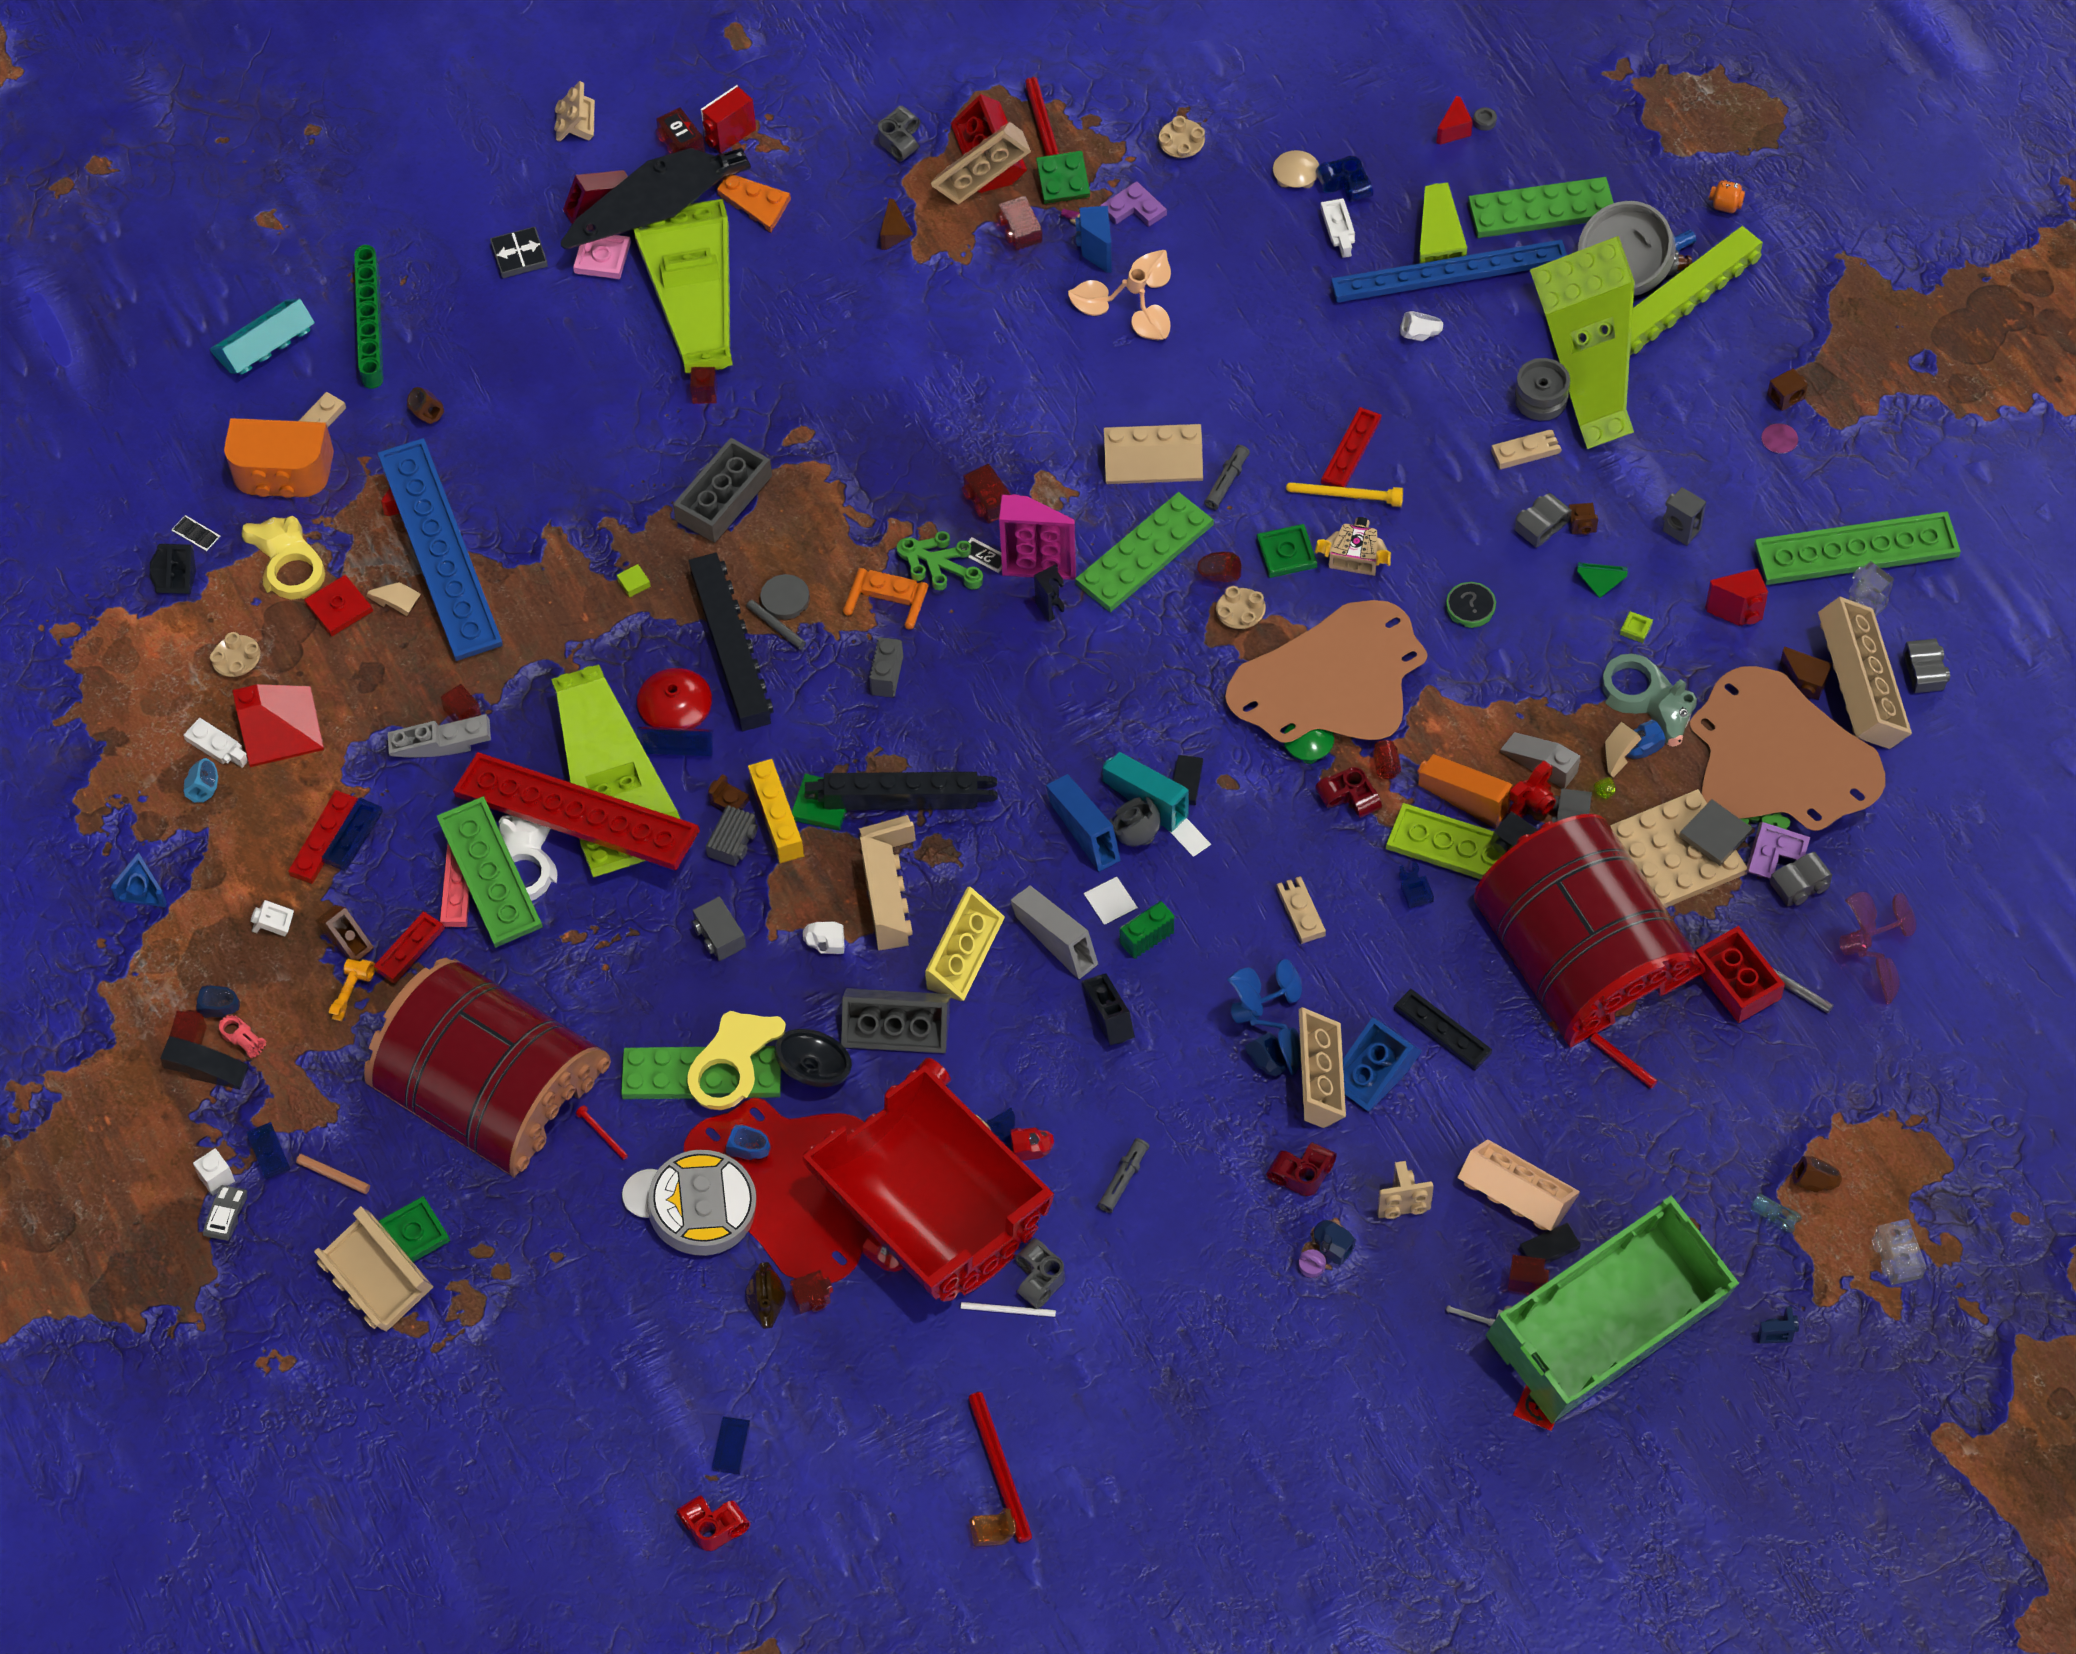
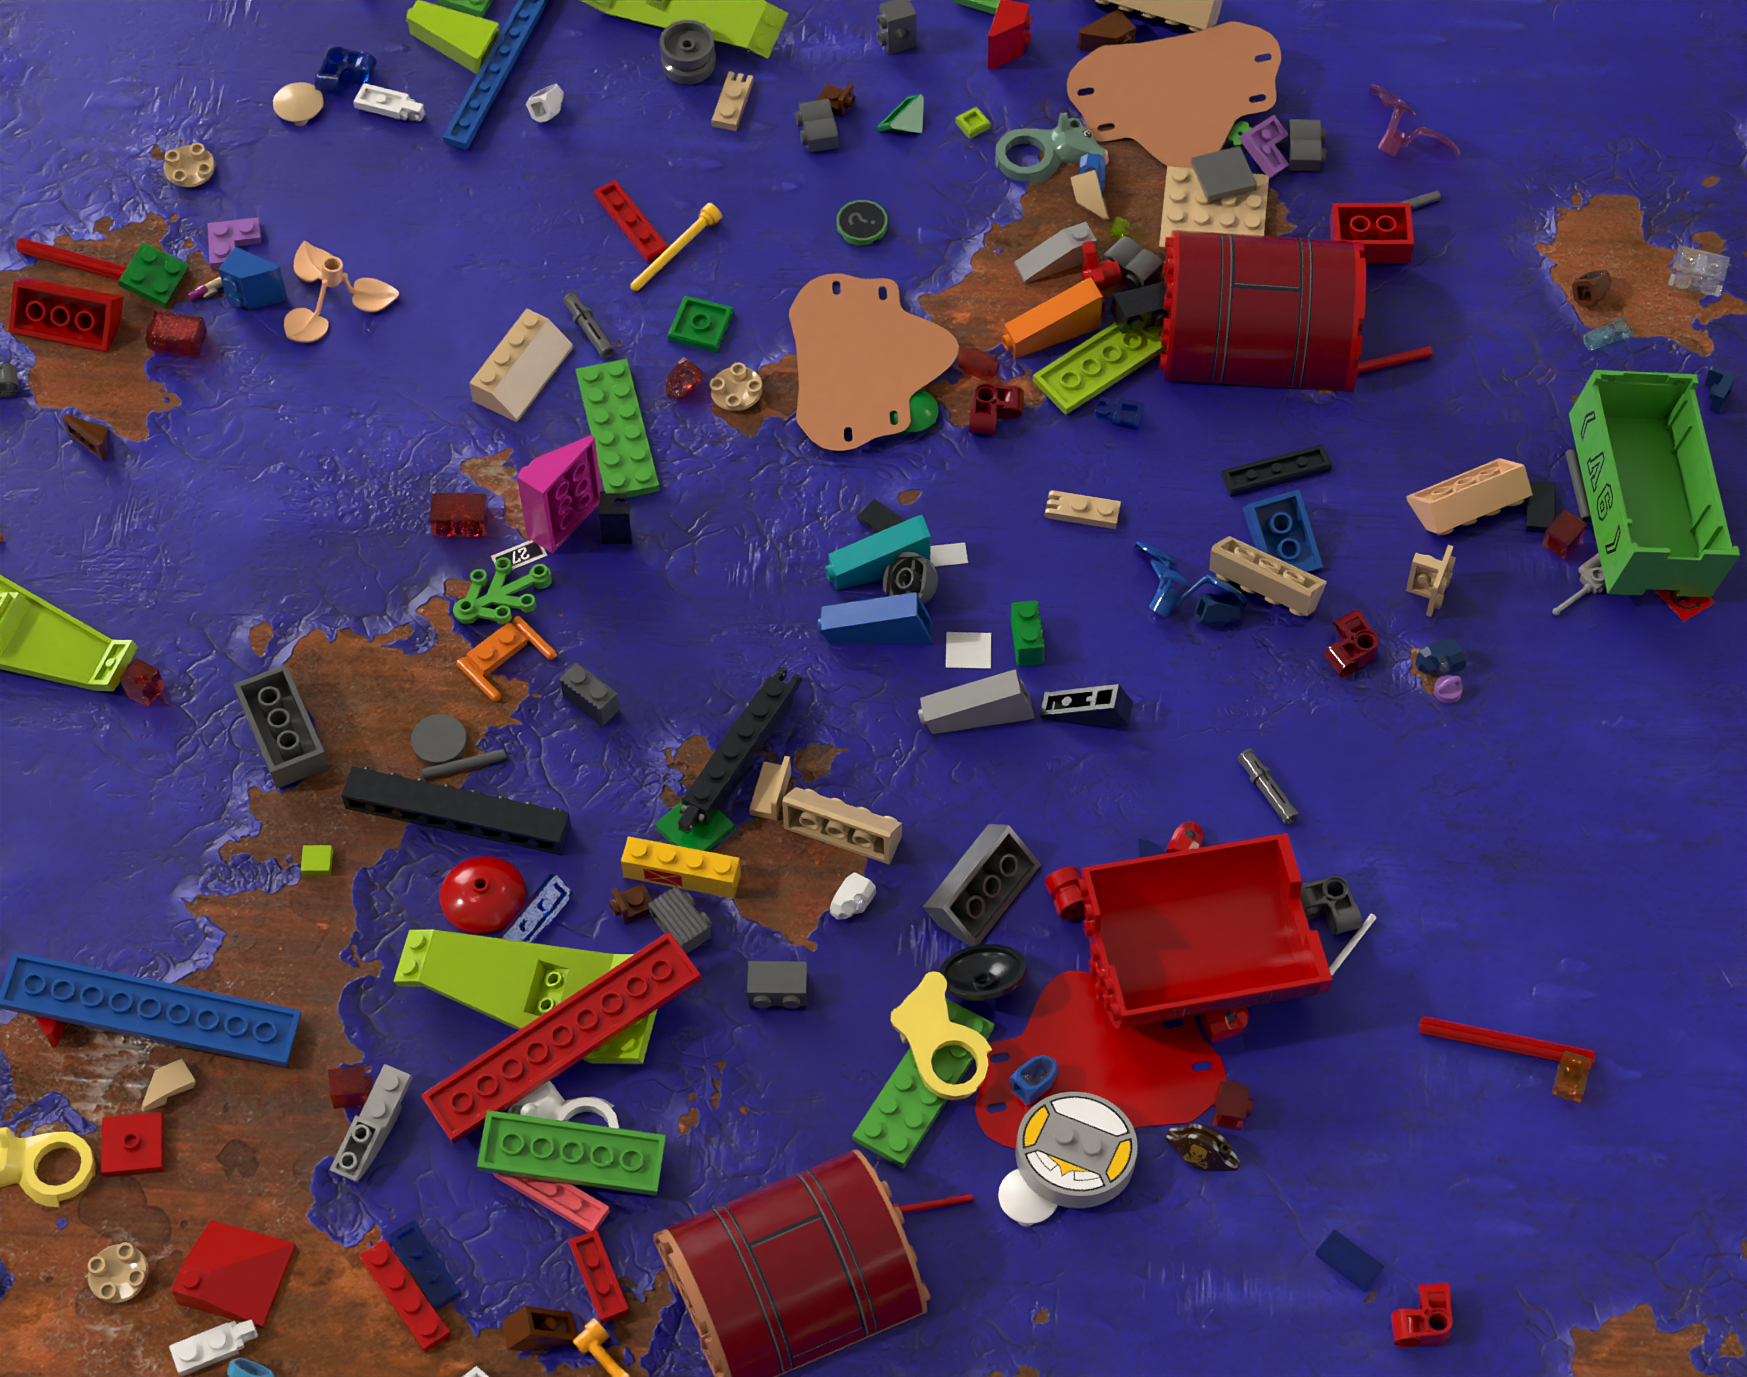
camera: 60 degrees left, 0 degrees up
light yellow slope [925,887,1005,1001] -> none
tan slope [931,122,1031,205] -> none
torso [1314,517,1391,576] -> none

